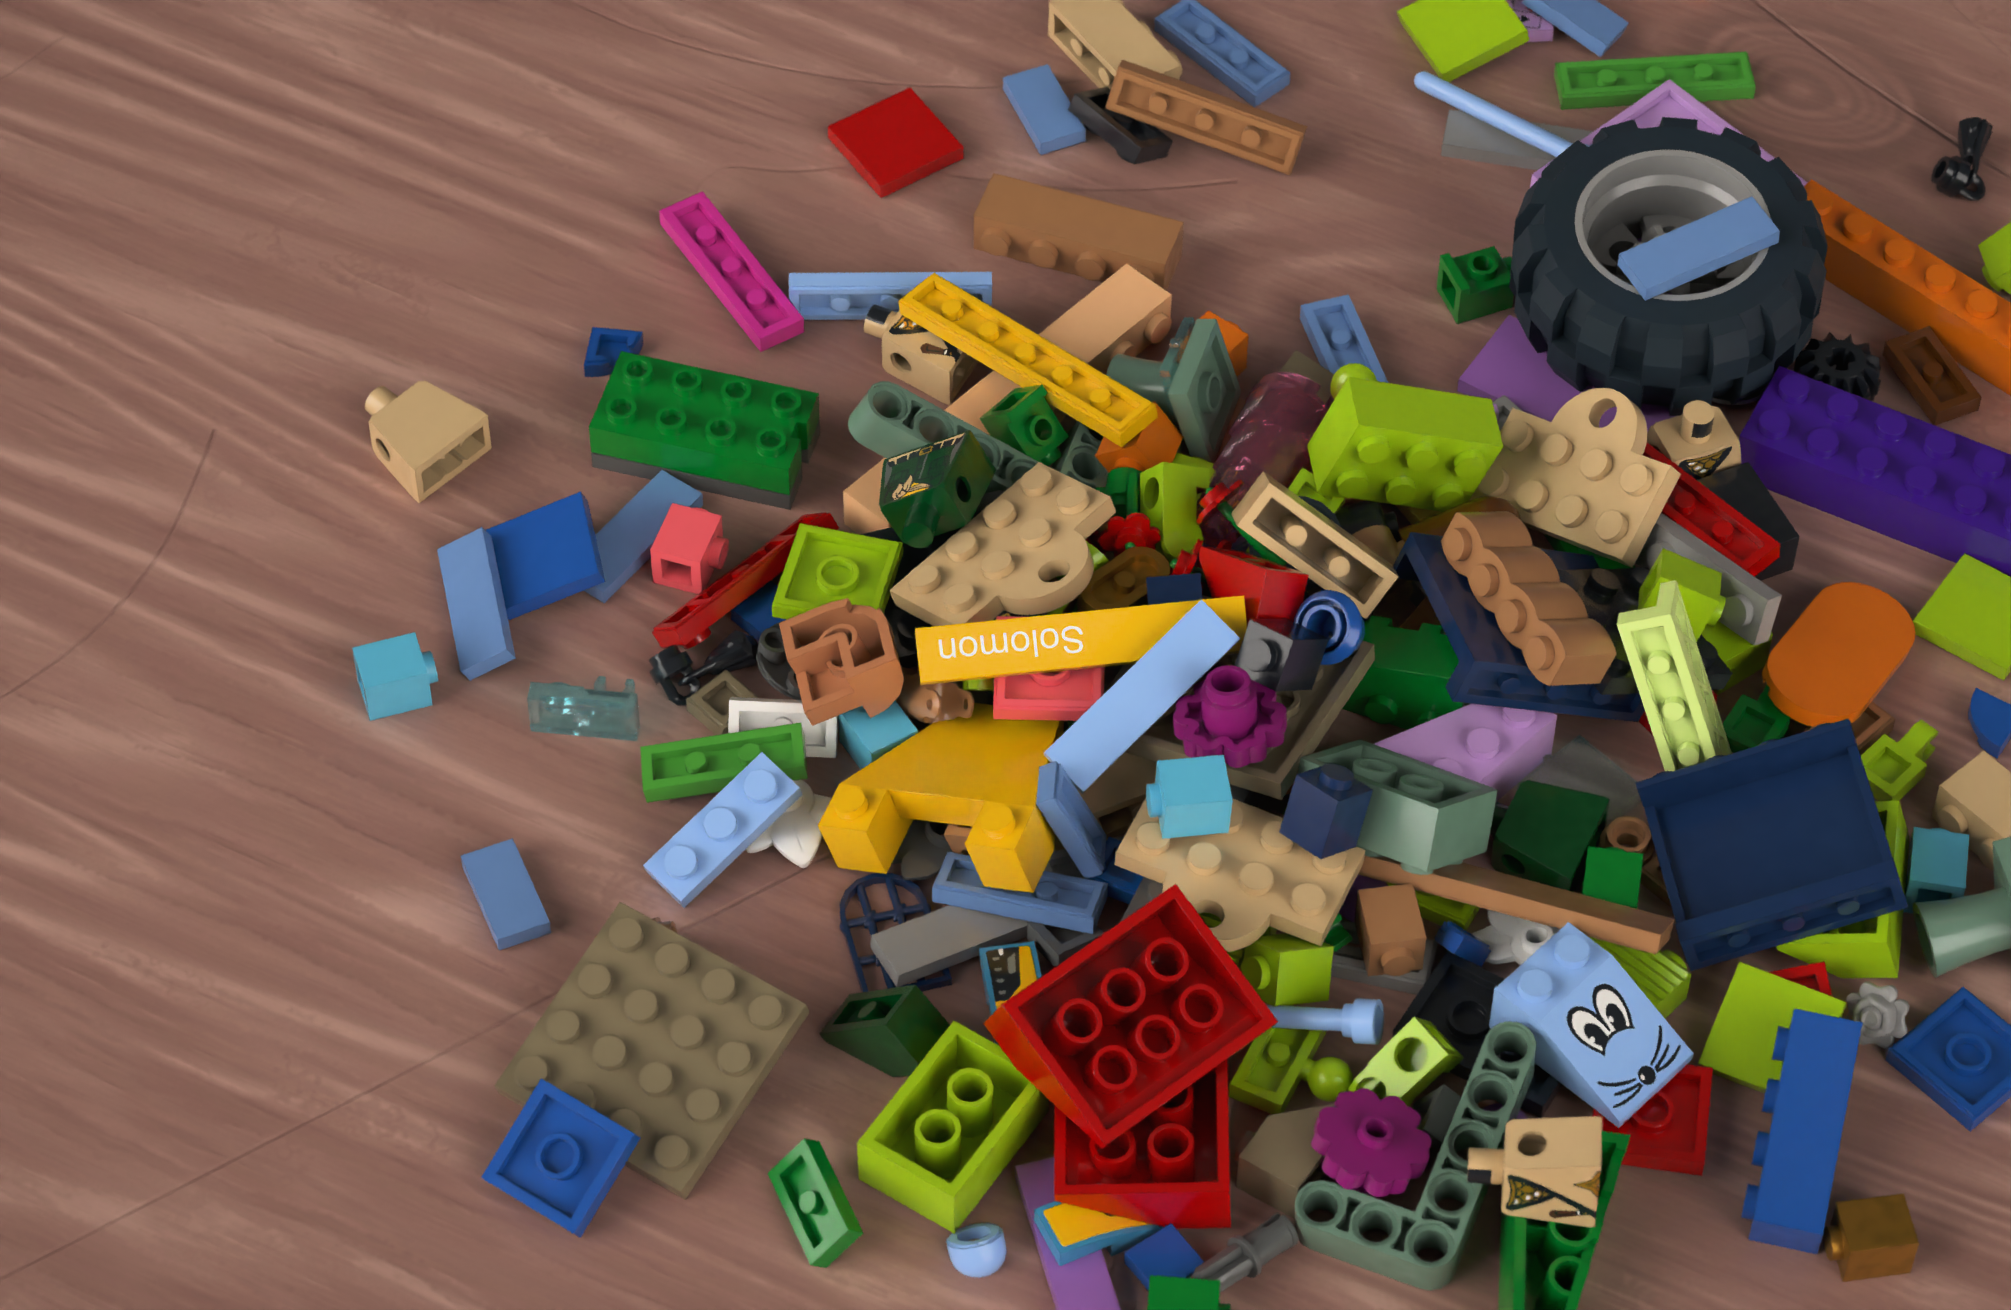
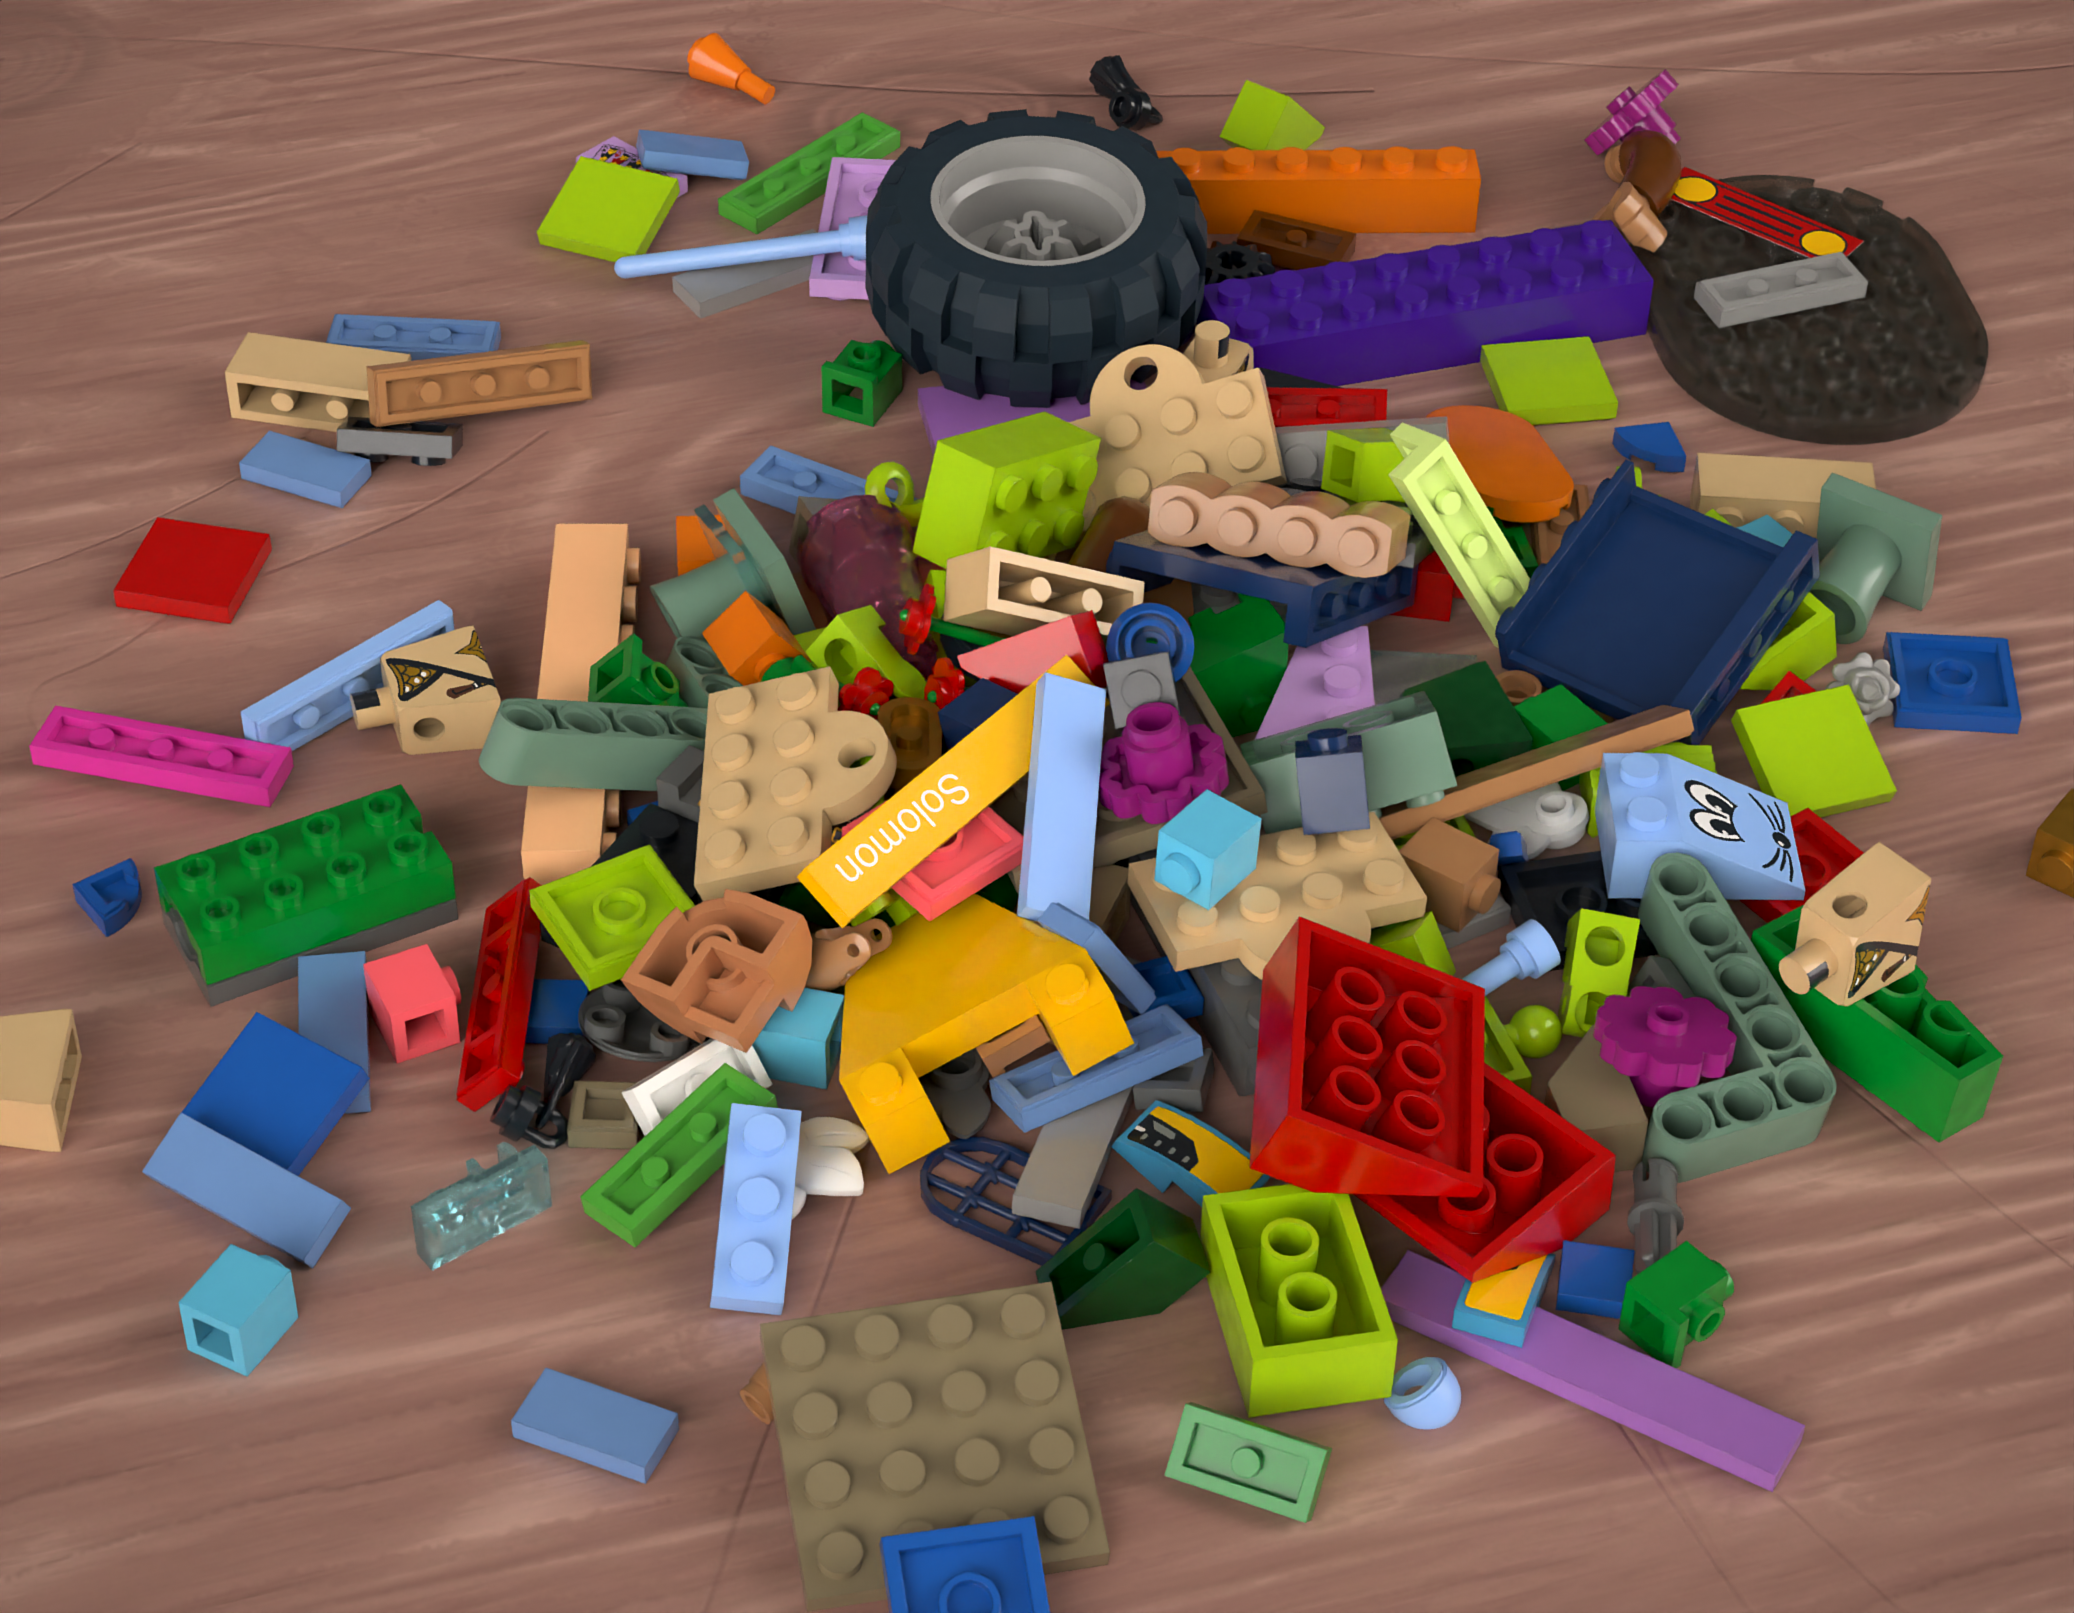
camera: 45 degrees left, 10 degrees down
dark green torso [879,430,996,548] -> none
yellow tile [898,273,1158,447] -> none
medium nougat brick [974,173,1184,291] -> none
medium blue tile [1618,196,1780,301] -> none
blue brick [1741,1008,1862,1254] -> none

